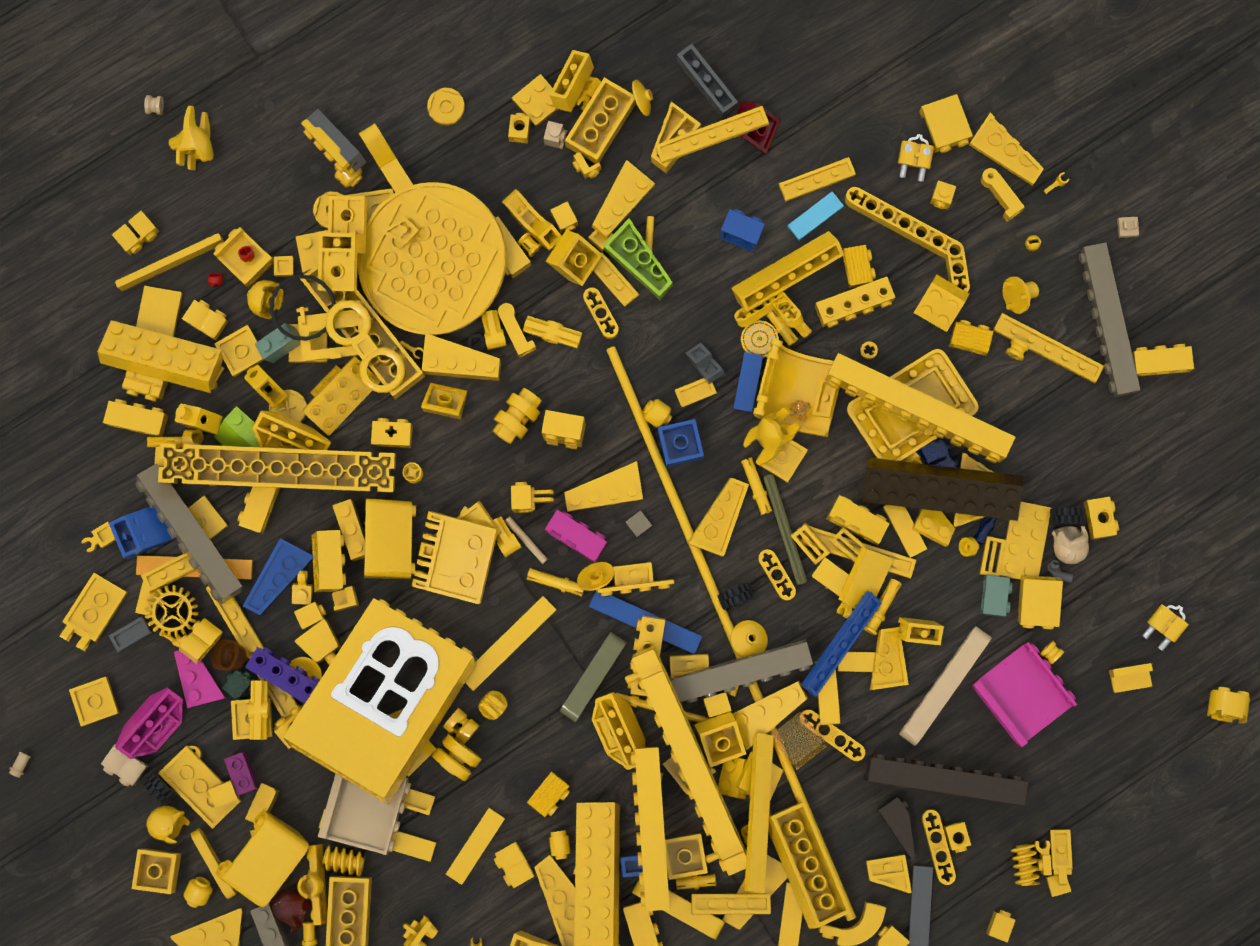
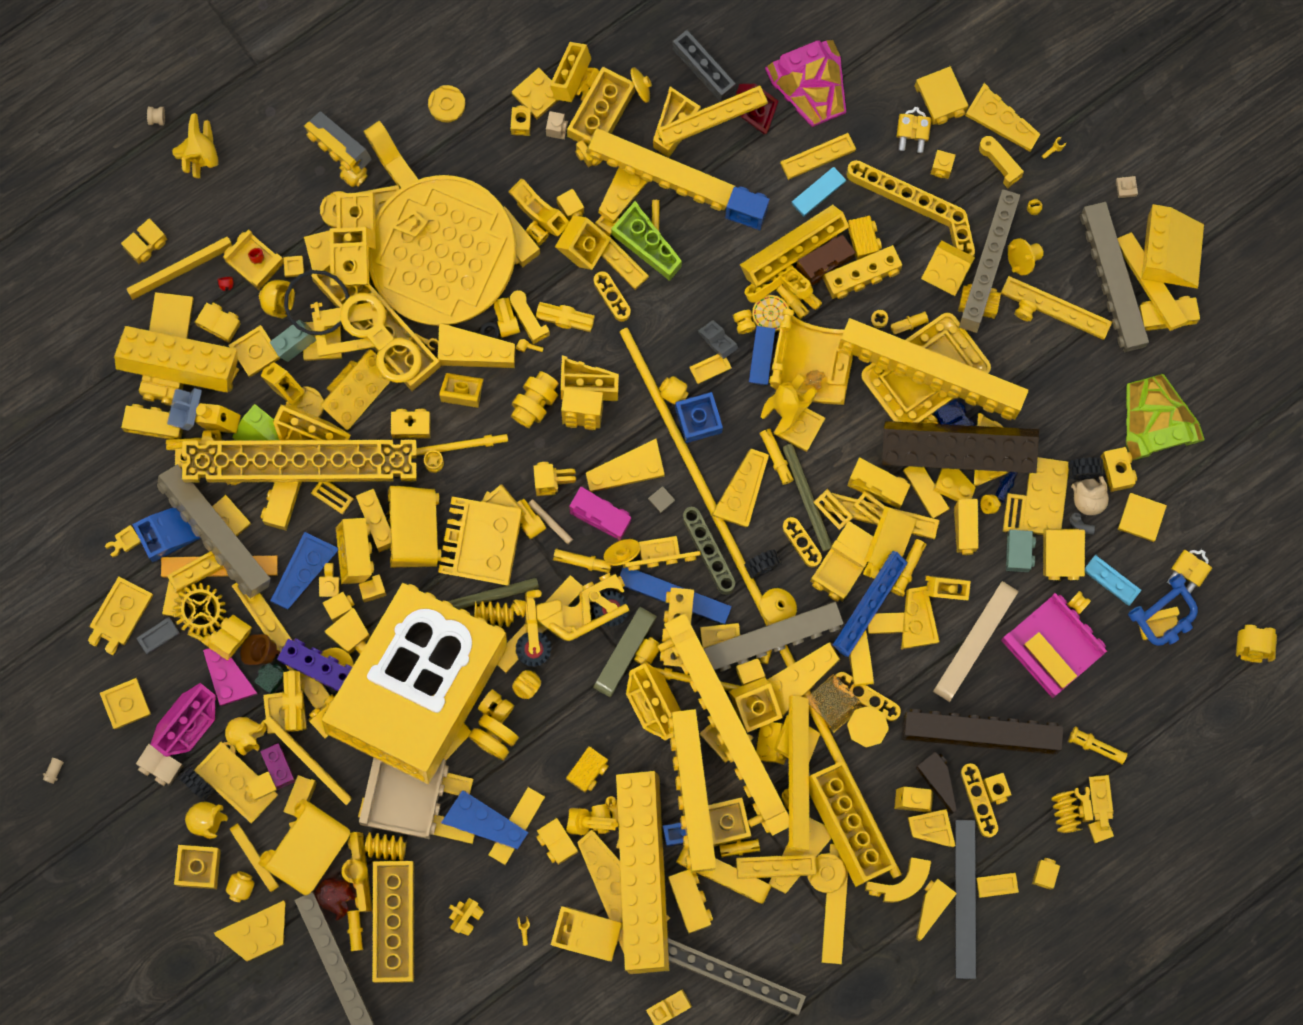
camera: 10 degrees left, 5 degrees down
none -> sand blue panel [167,388,202,431]
none -> yellow hair [225,717,267,756]
none -> yellow tile [263,716,352,805]
none -> yellow tile [311,482,354,515]
none -> yellow bar [416,434,508,456]
none -> blue wing [441,790,528,850]
none -> olive axle [447,578,539,610]
none -> yellow piece [474,601,514,627]
none -> yellow piece [512,573,629,666]
none -> yellow hand [516,339,543,352]
none -> yellow wedge [561,355,619,401]
none -> yellow piece [566,808,618,835]
none -> yellow brick [586,128,735,211]
none -> yellow arm [605,796,619,826]
none -> yellow brick [634,637,659,665]
none -> olive beam [683,507,735,595]
none -> yellow wheel [733,310,756,334]
none -> wedge [765,40,846,127]
none -> reddish brown wedge [796,235,856,286]
none -> yellow tile [808,853,847,893]
none -> yellow panel [810,540,868,602]
none -> yellow piece [847,706,889,747]
none -> yellow axle [891,311,929,334]
none -> yellow torso [894,787,933,813]
none -> yellow slope [954,499,978,555]
none -> dark tan brick [959,189,1020,333]
none -> yellow tile [976,873,1019,898]
none -> yellow tile [1024,632,1077,689]
none -> yellow pin [1068,726,1127,765]
none -> medium azure tile [1085,555,1141,606]
none -> yellow tile [1117,232,1188,331]
none -> yellow tile [1118,493,1167,542]
none -> wedge [1126,374,1204,461]
none -> blue bar [1128,573,1198,646]
none -> yellow slope [1141,204,1204,288]

